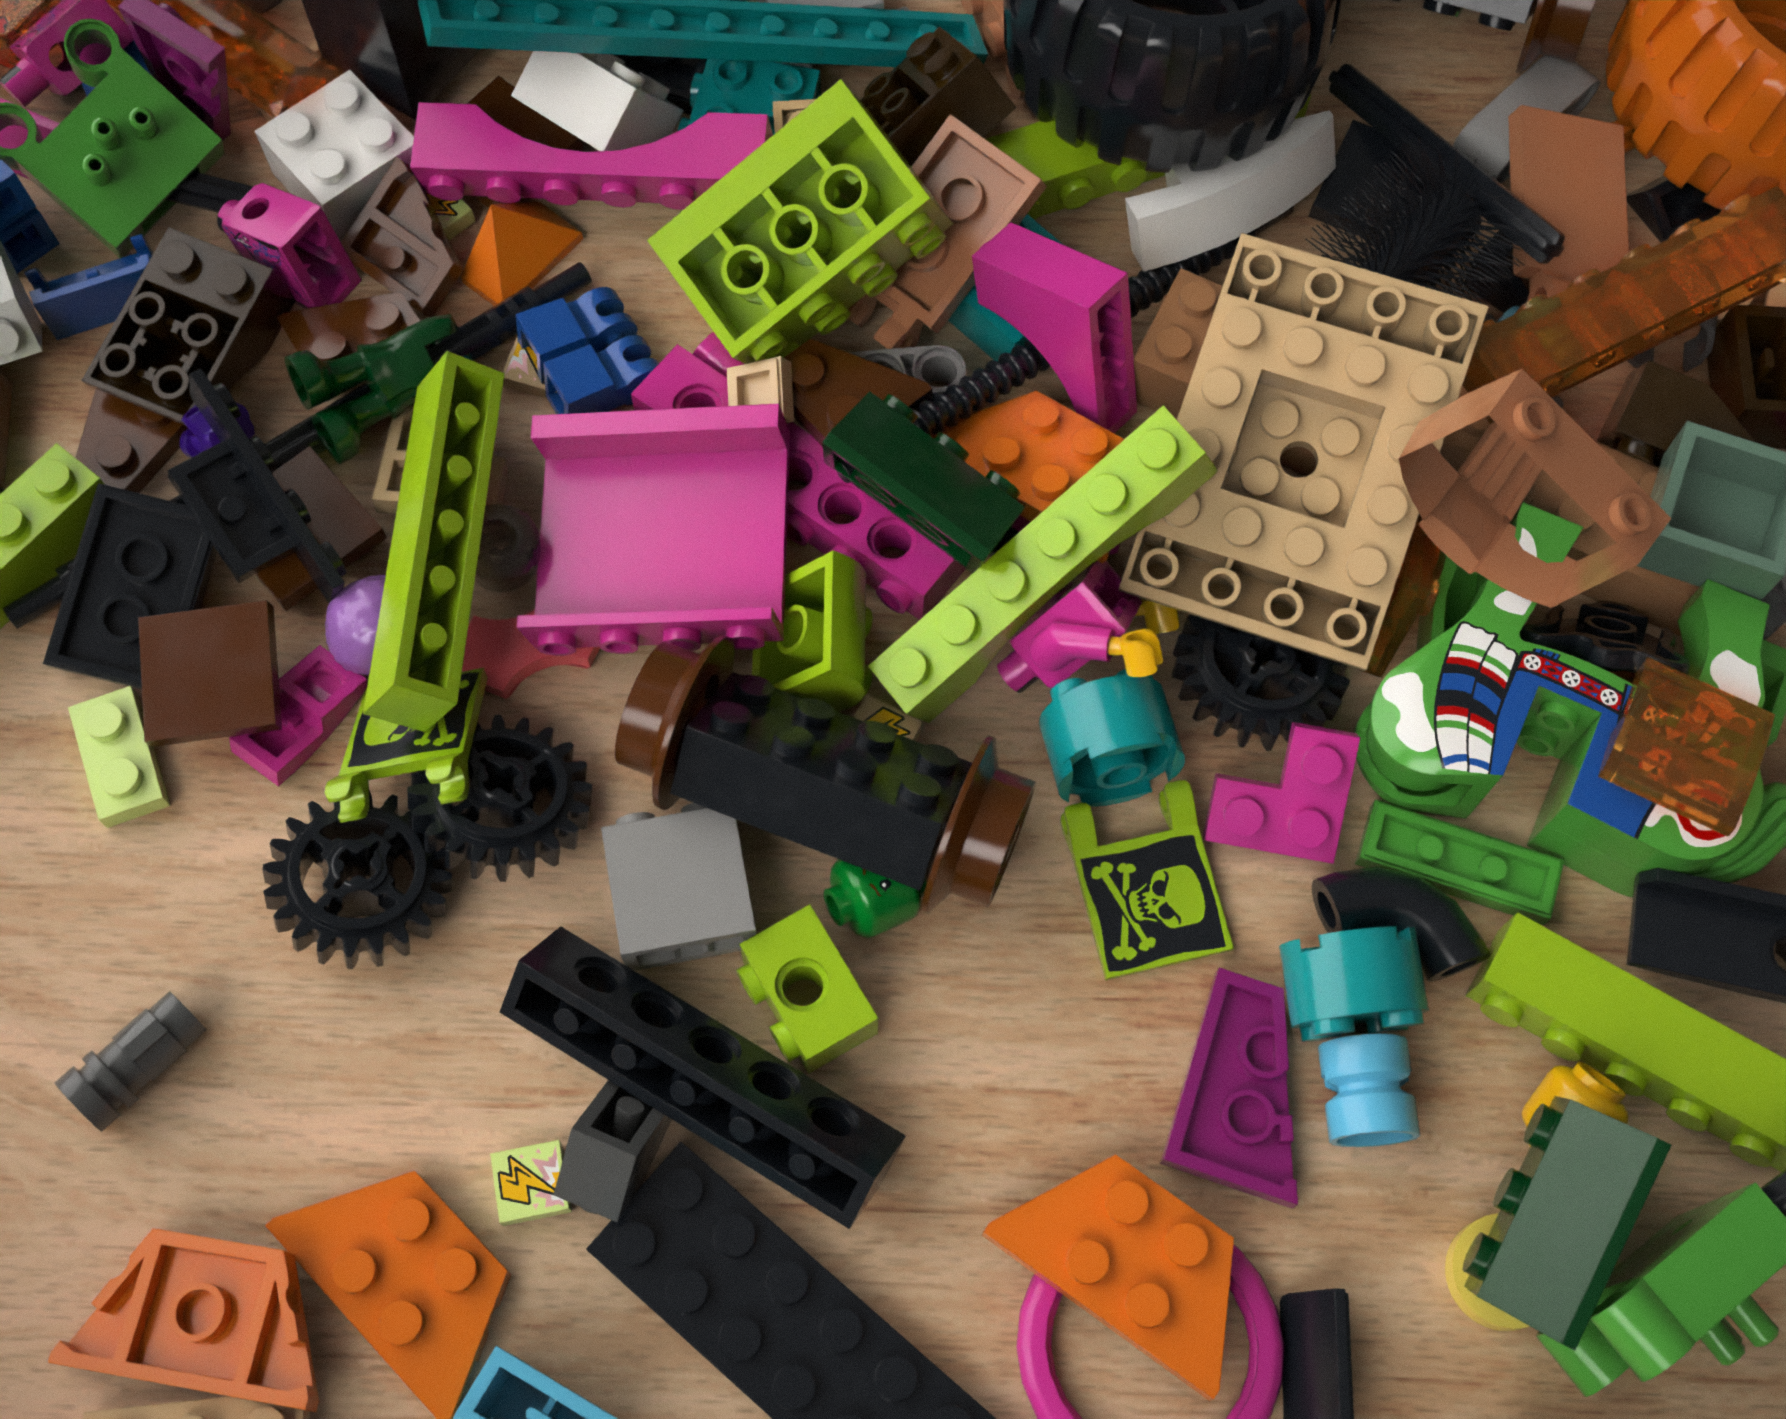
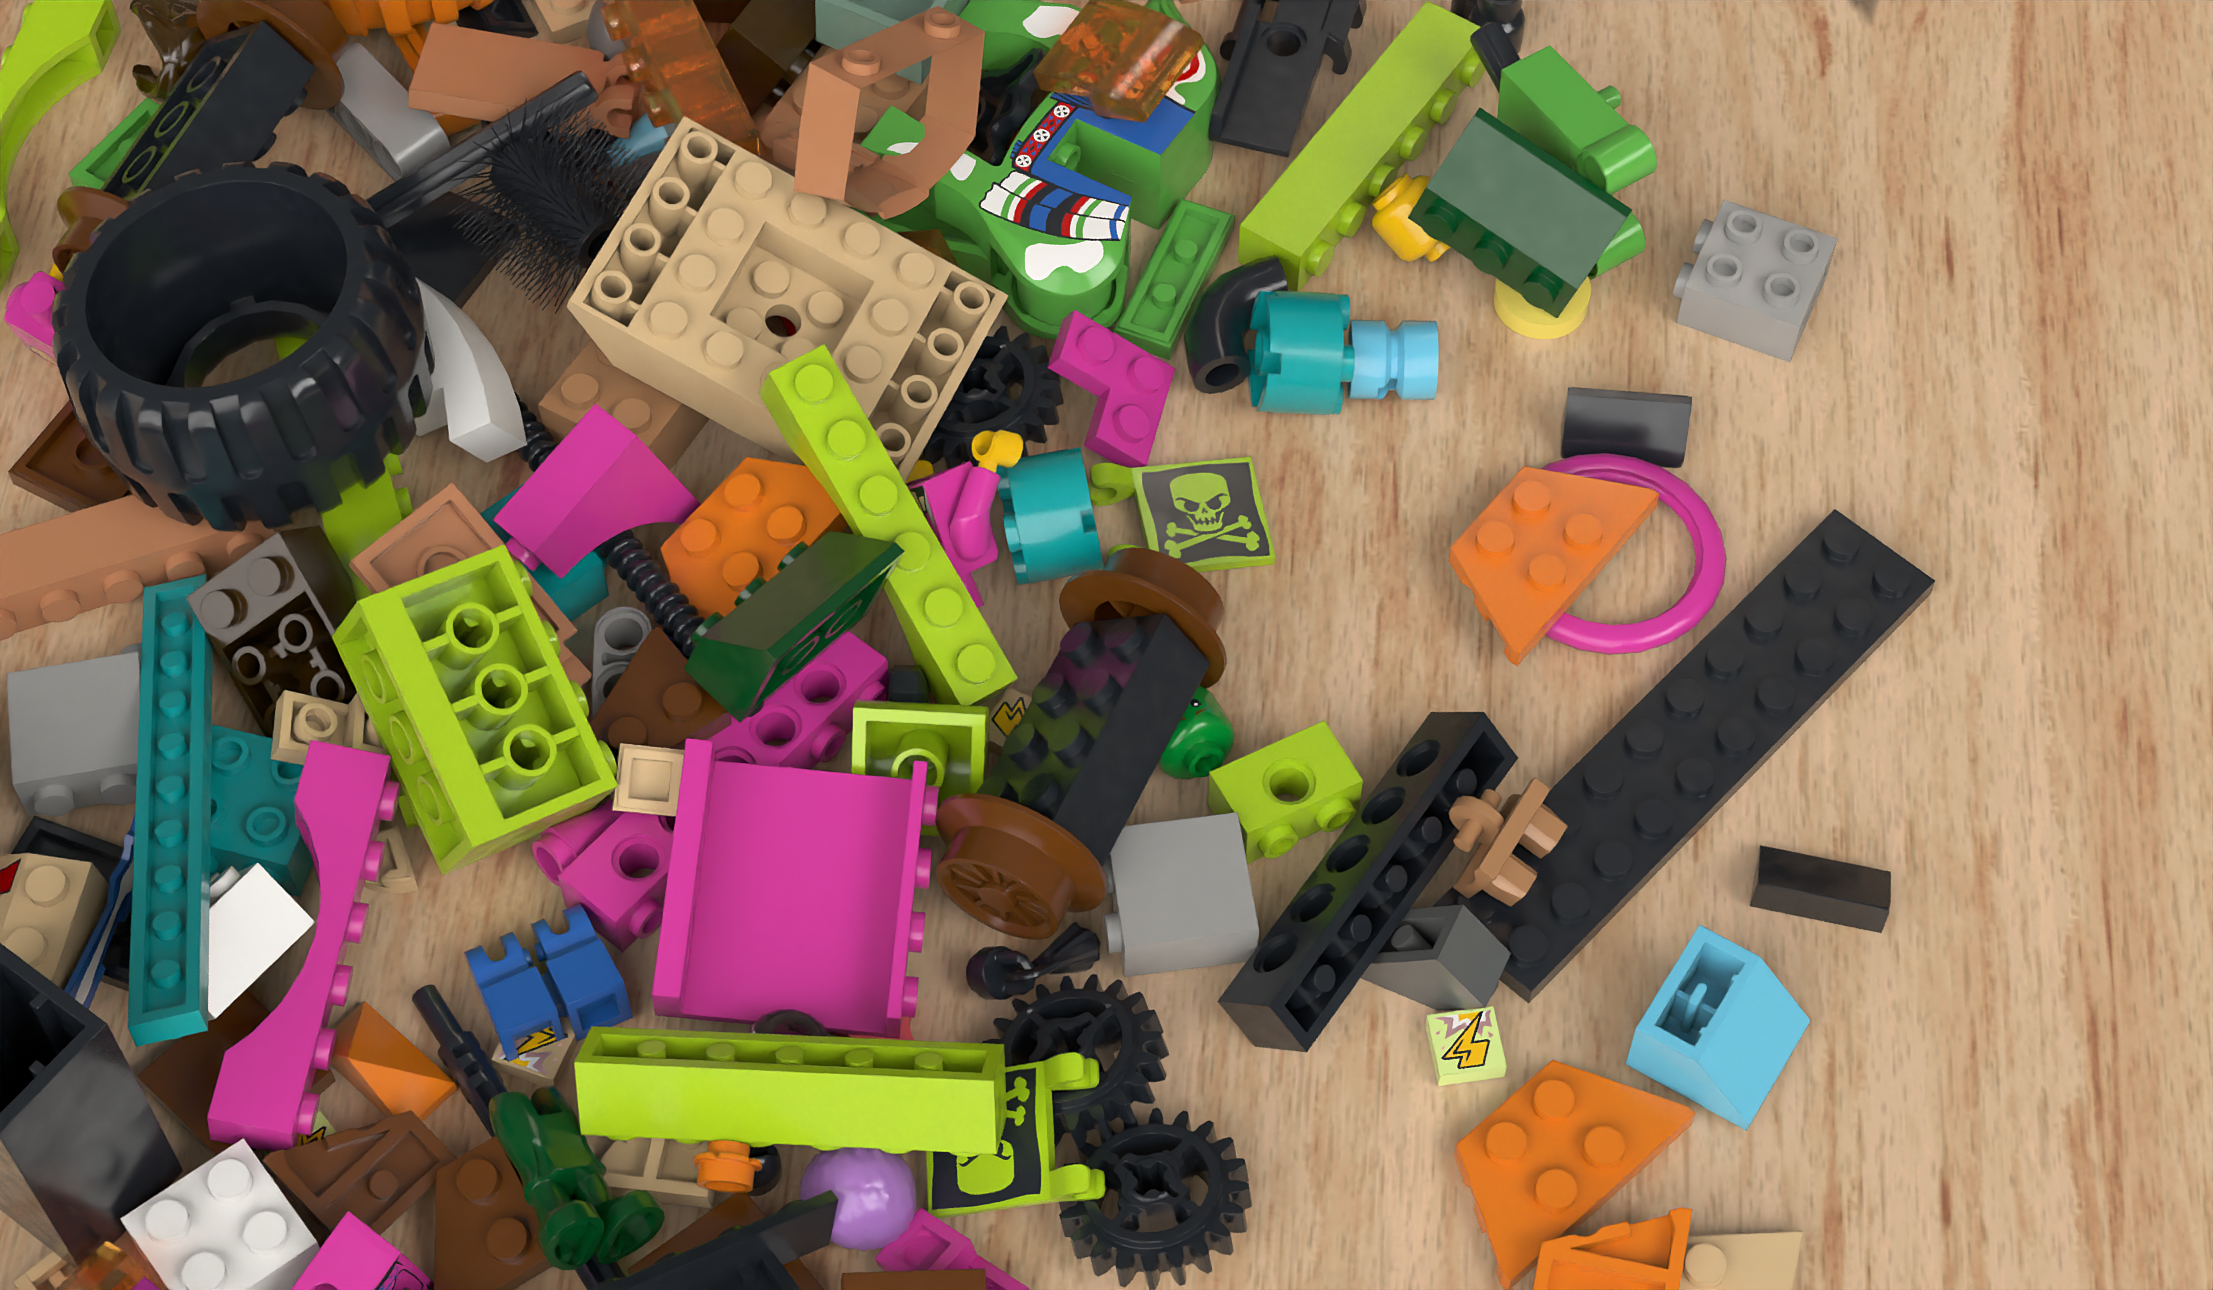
camera: 85 degrees left, 10 degrees down
magenta wing [1160,967,1298,1209] -> none
none -> orange plate [693,1140,762,1193]
none -> black tile [888,665,929,703]
none -> black piece [966,922,1100,1000]
none -> medium nougat hips [1449,777,1568,907]

